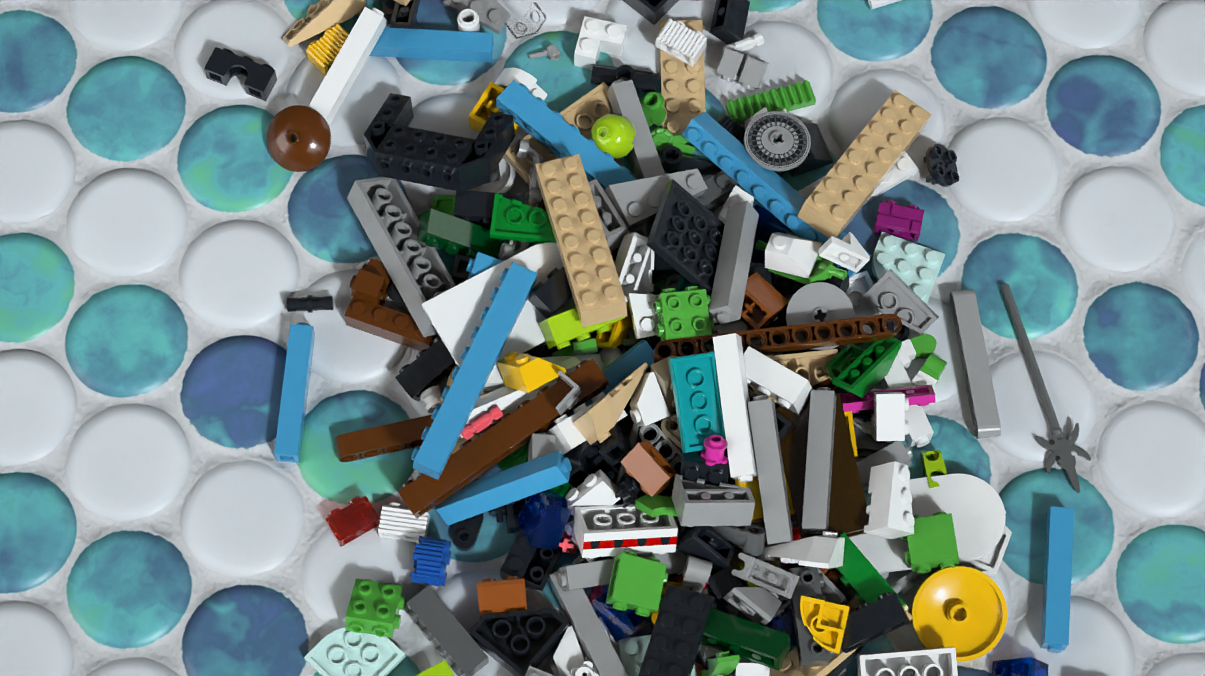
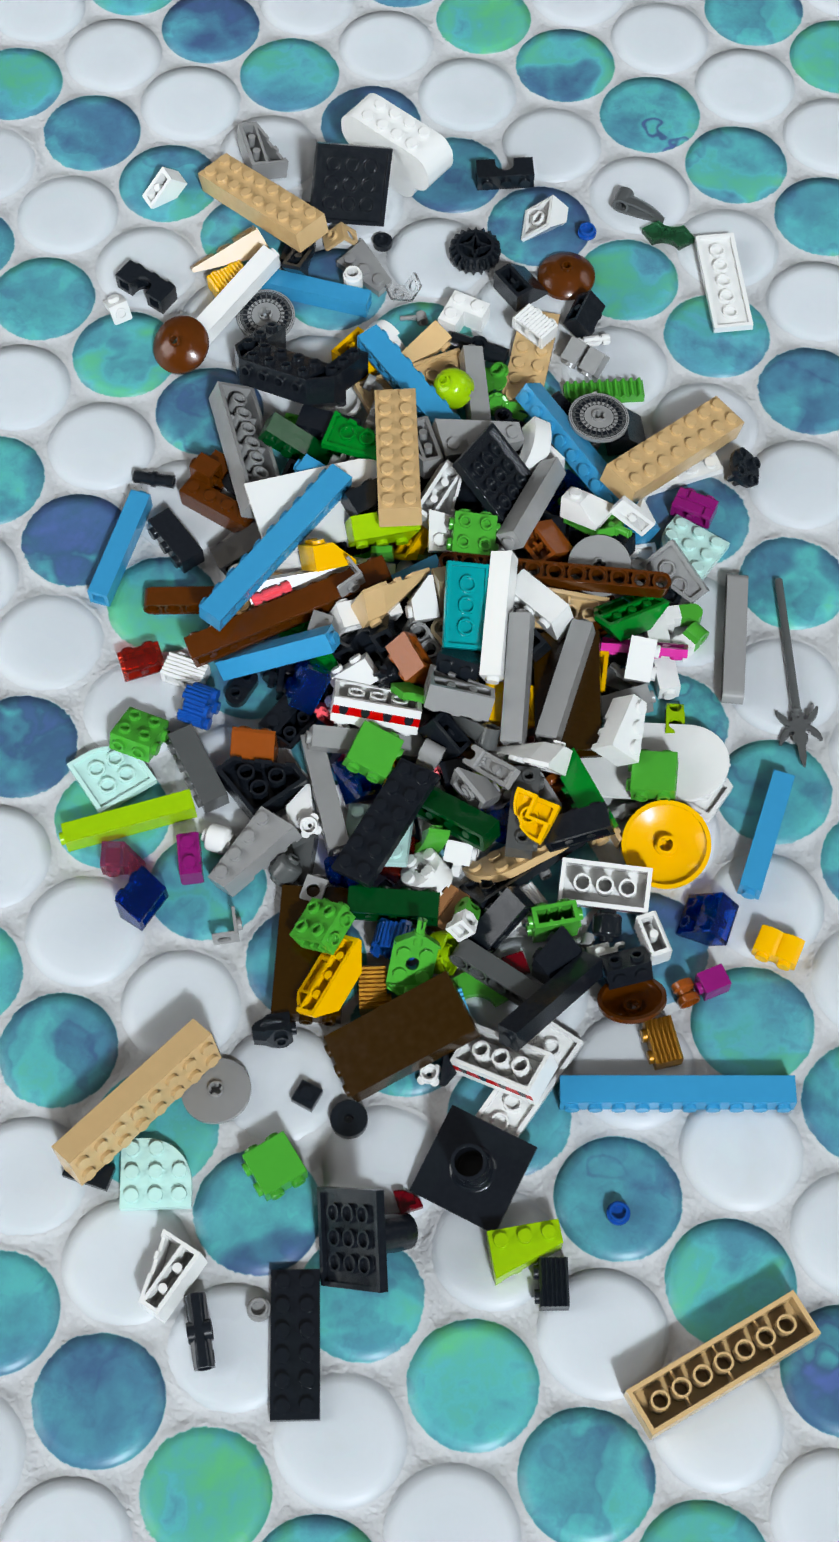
camera: 15 degrees right, 5 degrees down
dark pink brick [701,435,728,466] -> none
none -> white bracket [103,294,133,325]
none -> black brick [148,508,205,573]
none -> piece [237,289,295,336]
none -> tan wedge [378,320,452,375]
none -> white arch [519,416,552,474]

